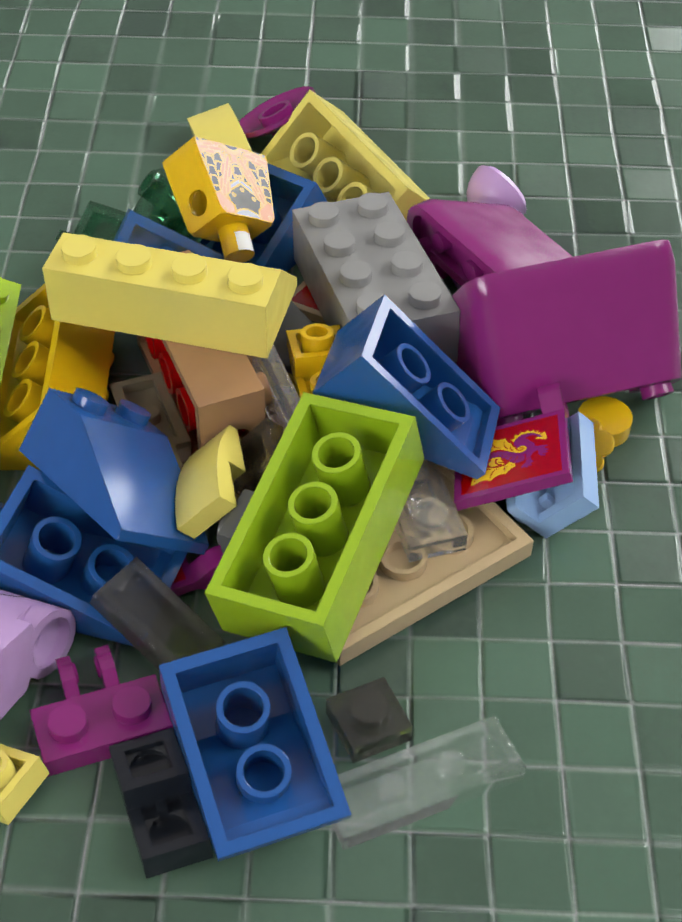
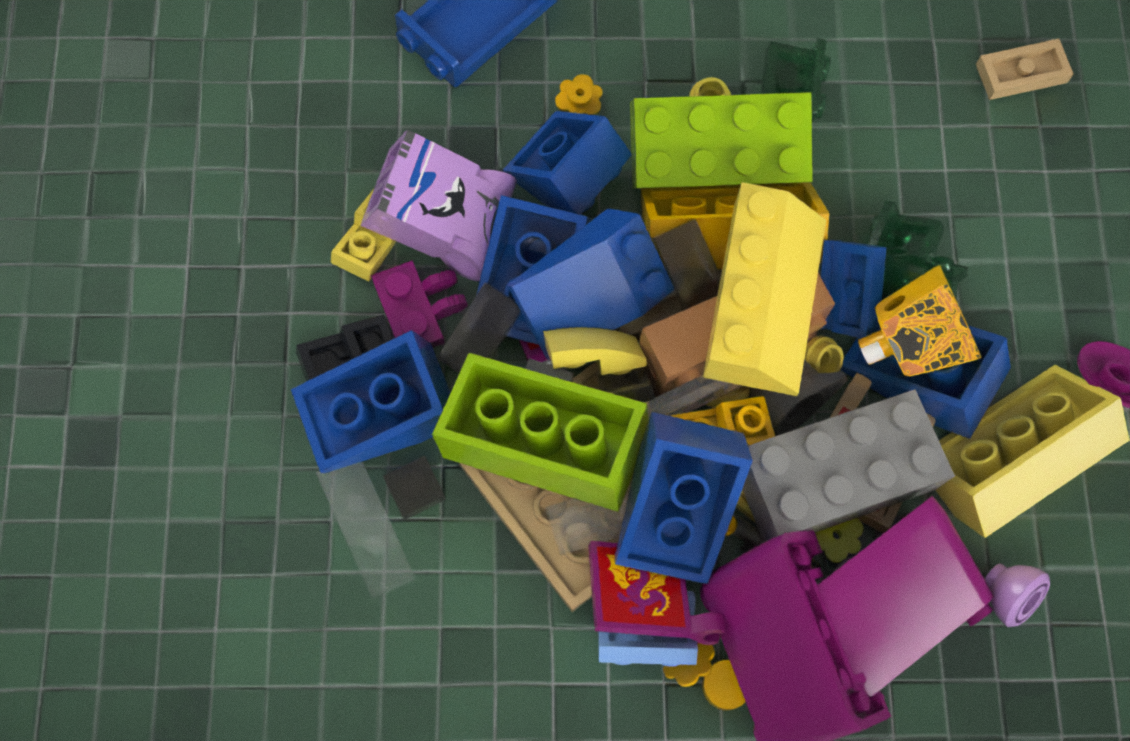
camera: 85 degrees right, 25 degrees up
light yellow slope [187,103,252,151] -> none
none -> clear smoke tile [652,219,721,310]

